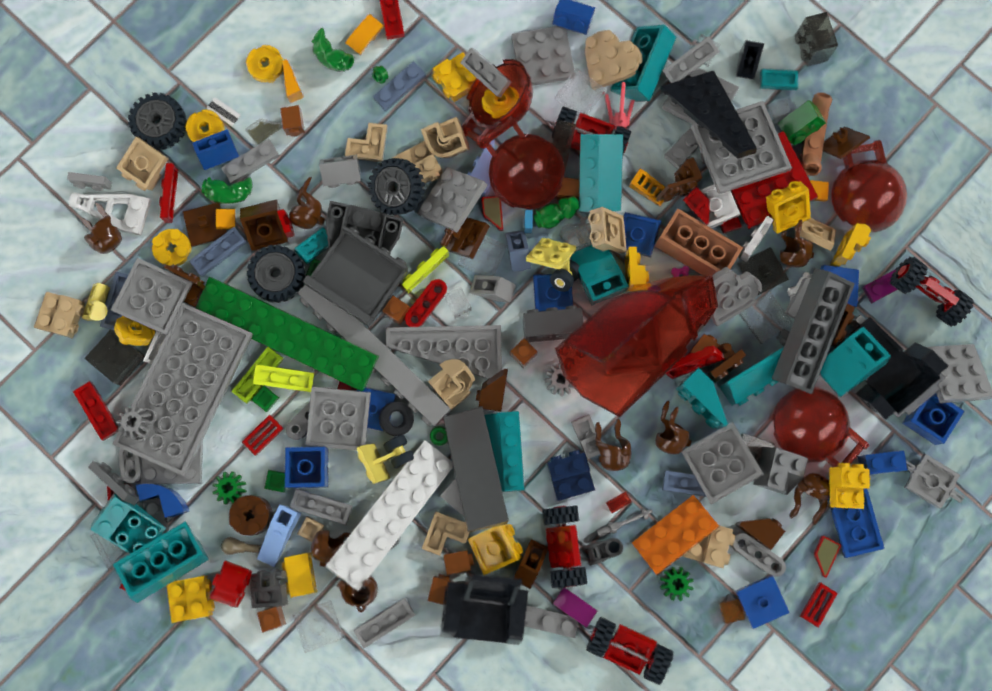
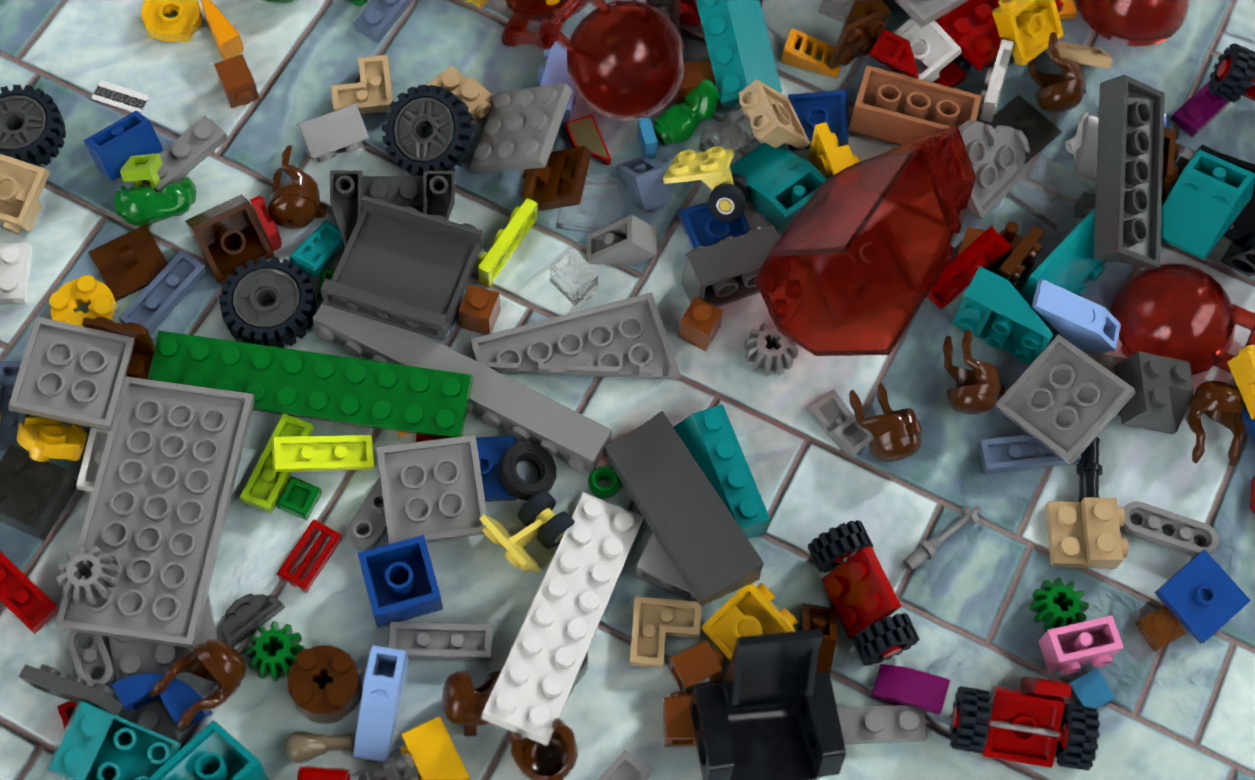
camera: 20 degrees left, 15 degrees down
red plate [159,163,179,223] -> none
yellow plate [186,109,225,142] -> none
light orange tile [216,209,235,229] -> none
clear tile [245,119,283,145] -> none
green tile [264,470,285,493] -> none
tan tile [297,516,325,542] -> none
red plate [405,279,447,328] -> none
tan brick [421,116,469,158] -> none
tan brick [428,359,475,410] -> none
reddish brown slope [476,368,508,412] -> none
dark blue plate [547,450,595,501] -> none
dark grey piece [583,538,623,566] -> none
clear red piece [606,491,632,513] -> none
orange plate [632,495,719,575] -> none
reddish brown slope [735,518,785,550] -> none
yellow plate [830,223,871,267] -> none
none -> lime tile [120,153,163,189]
none -> reddish brown hair [149,639,246,730]
none -> dark grey tile [222,594,285,647]
none -> red tile [1020,676,1071,698]
none -> light blue slope [1032,279,1121,355]
none -> bright pink brick [1038,616,1124,675]
none -> dark azure tile [1069,668,1116,709]
none -> black pin [1076,437,1103,502]

